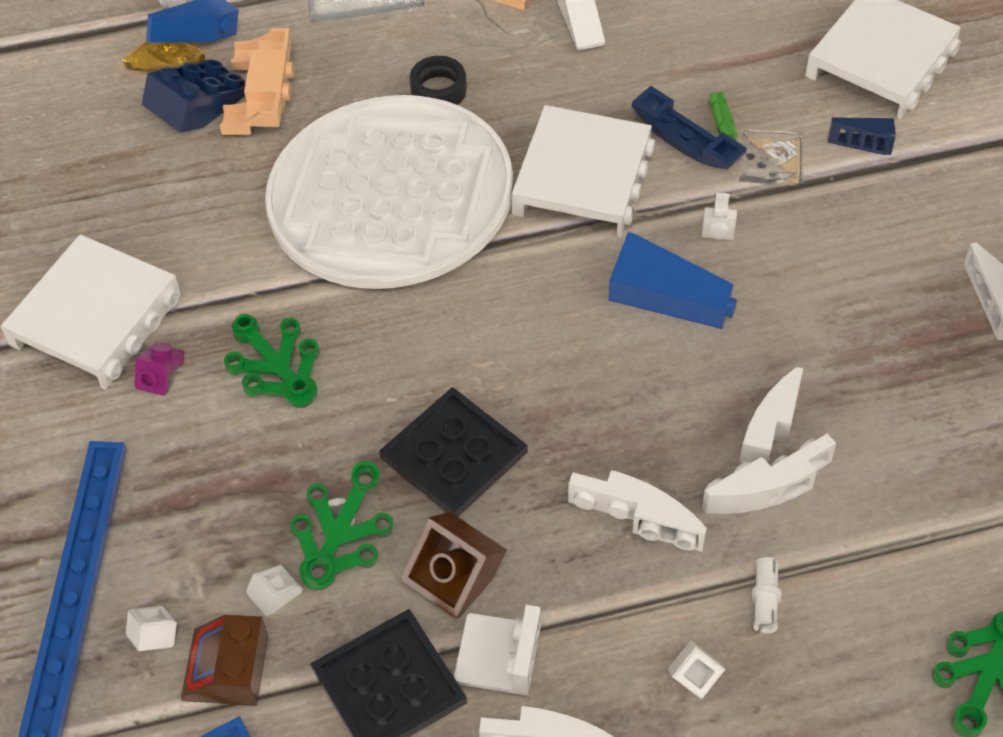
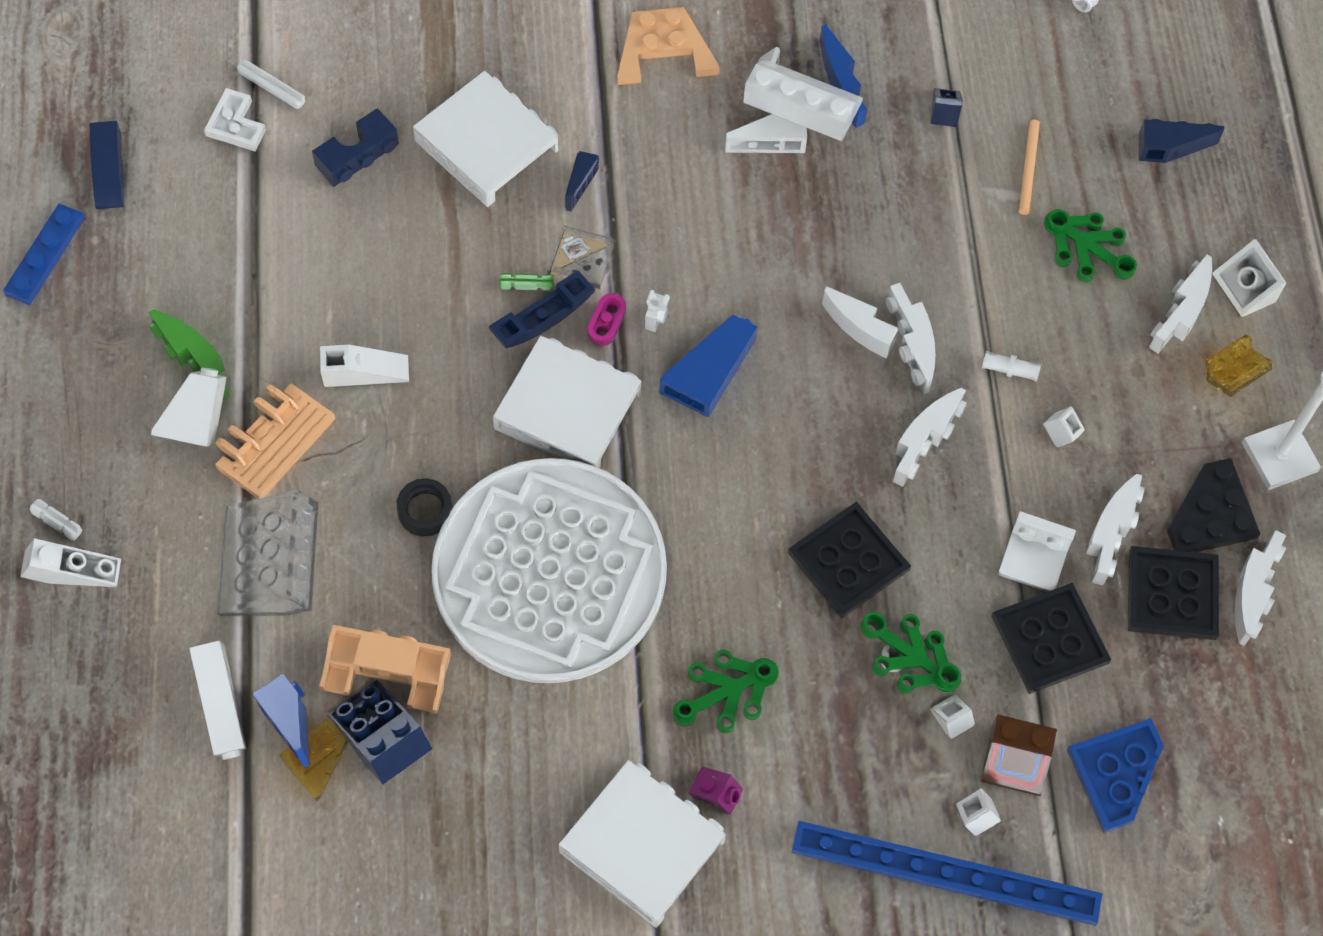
camera: 85 degrees left, 10 degrees up
reddish brown slope [400,512,507,619] -> none
none -> dark pink plate [588,293,626,346]

